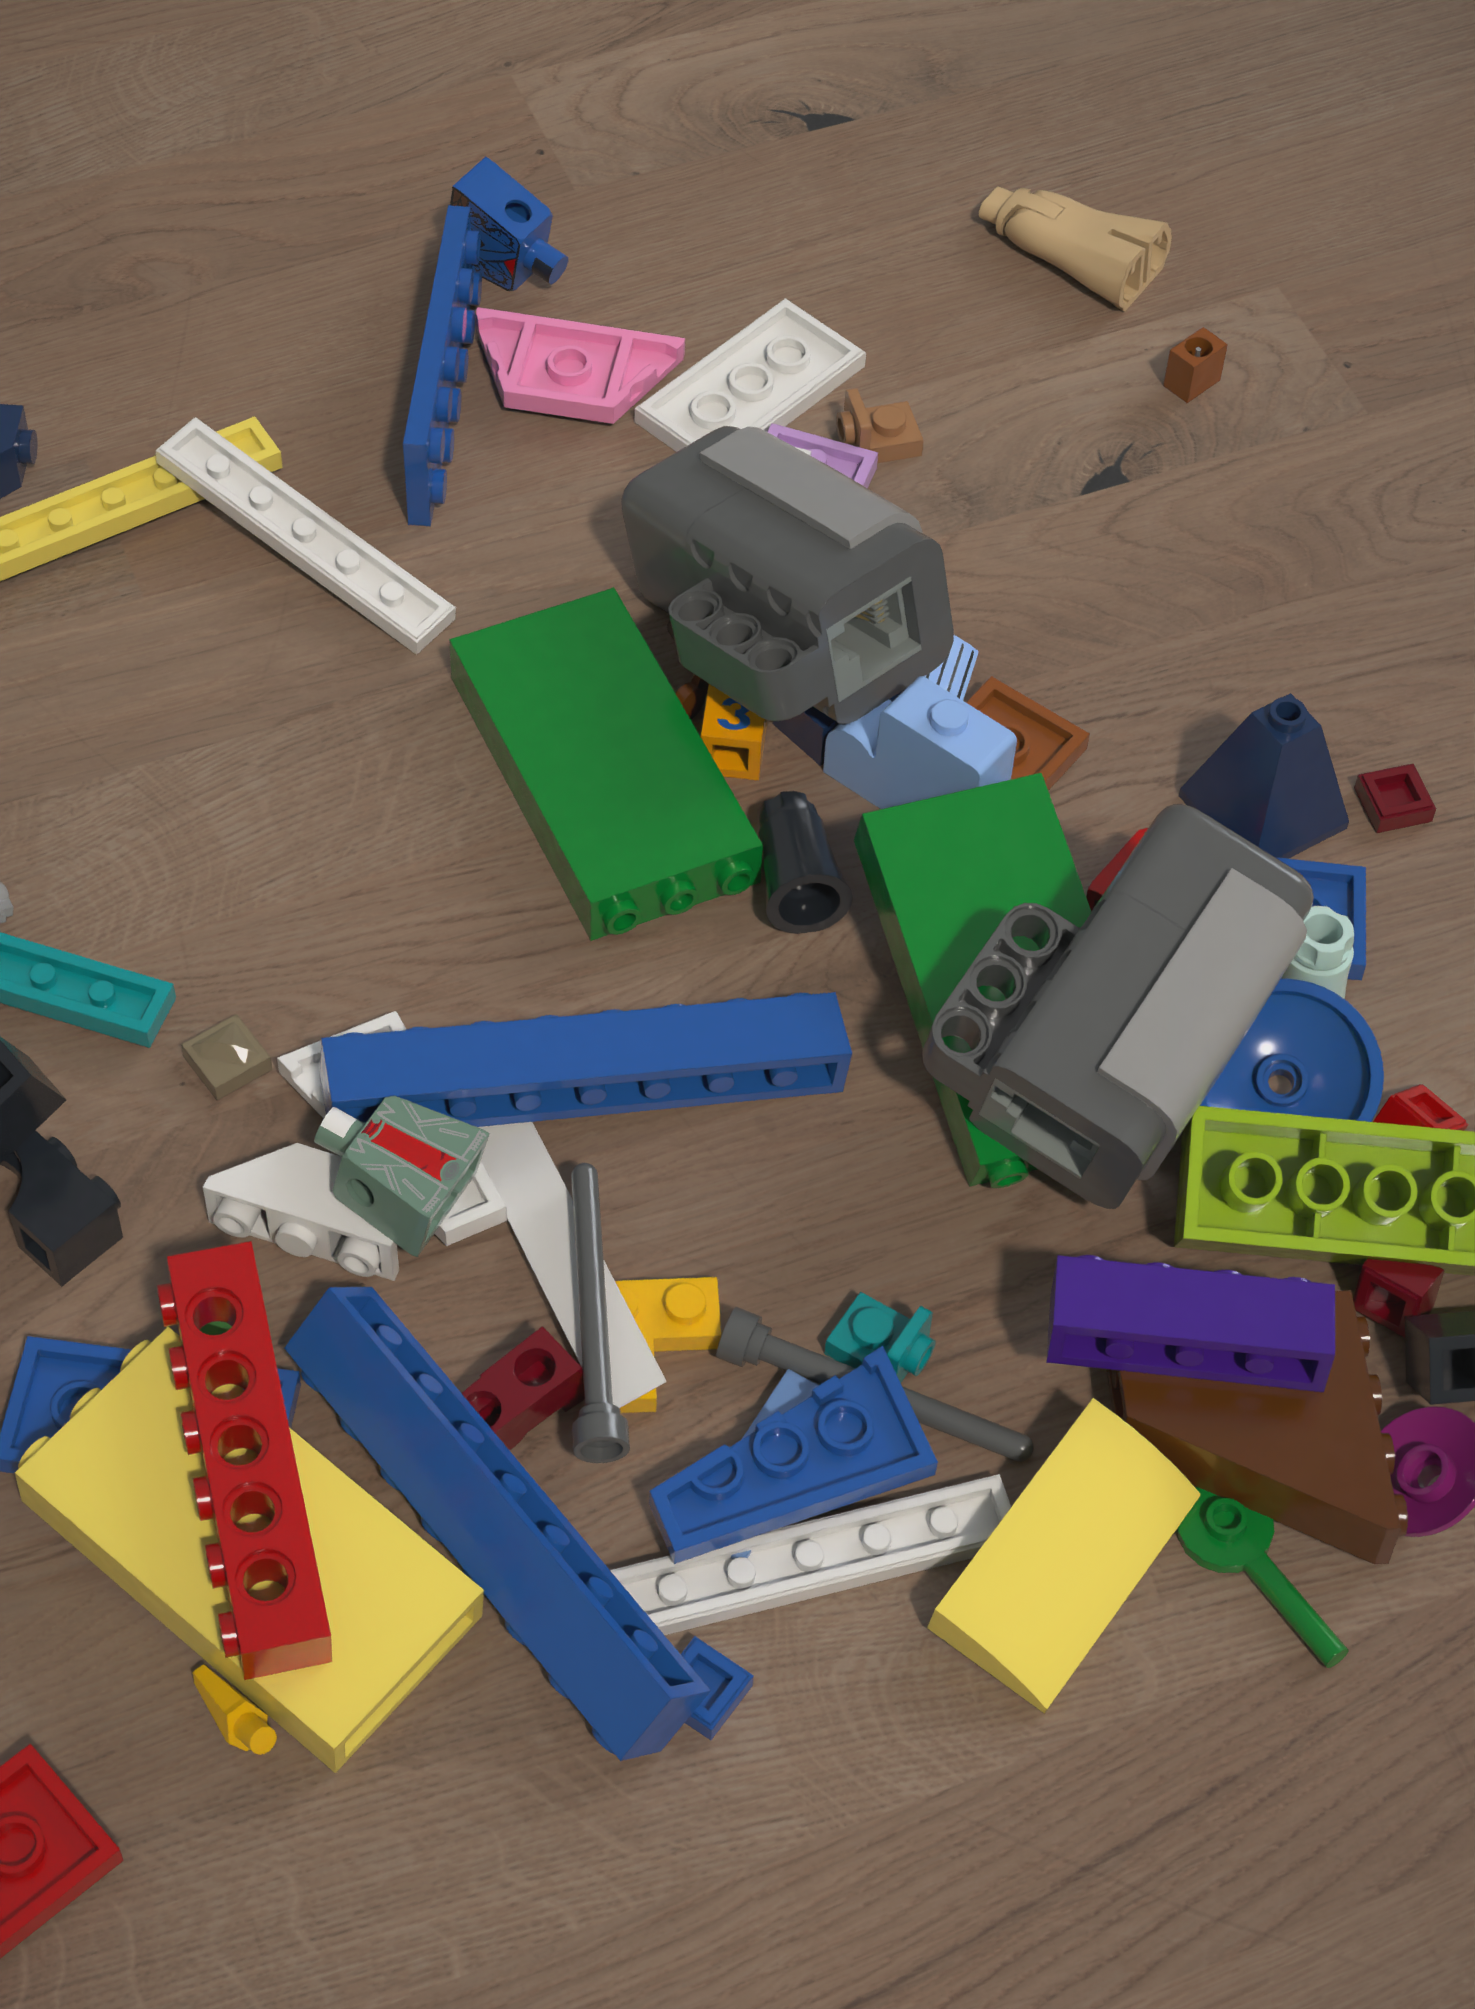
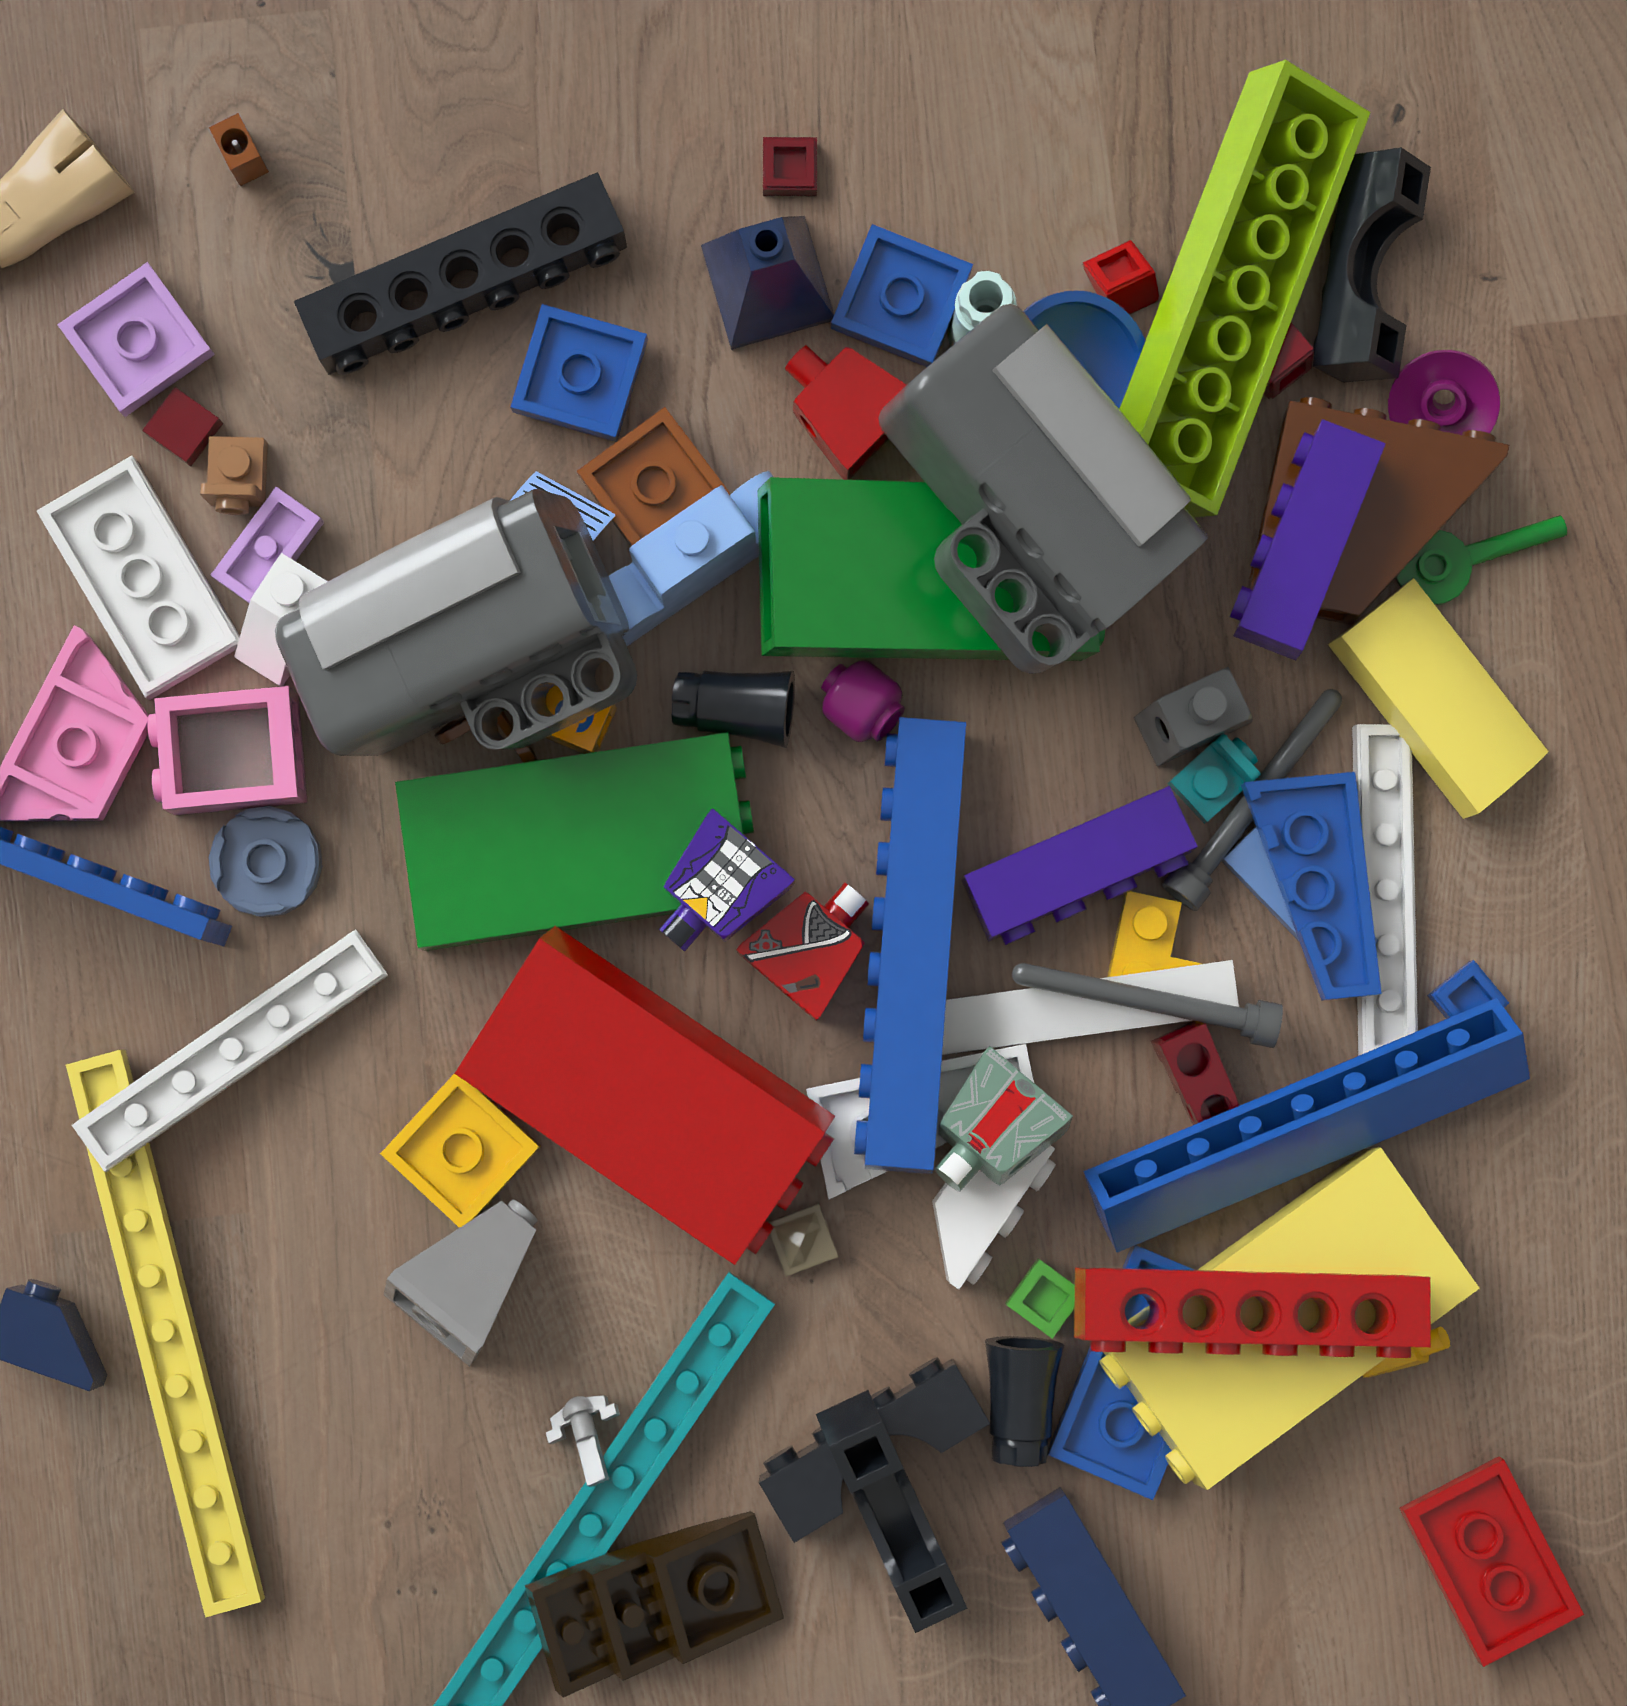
camera: 75 degrees left, 30 degrees up
none -> lavender plate [58,262,215,417]
none -> dark red tile [142,387,223,467]
none -> window [148,686,307,815]
none -> sand blue tile [209,806,323,918]
none -> black brick [294,172,627,375]
none -> yellow plate [380,1074,541,1228]
none -> light grey slope [384,1199,538,1367]
none -> red brick [454,926,835,1265]
none -> blue plate [510,304,648,442]
none -> torso [659,808,795,952]
none -> red torso [736,883,869,1021]
none -> magenta head [821,660,905,742]
none -> dark purple brick [962,786,1198,945]
none -> black plant [985,1336,1064,1467]
none -> dark grey torso [1134,667,1253,767]

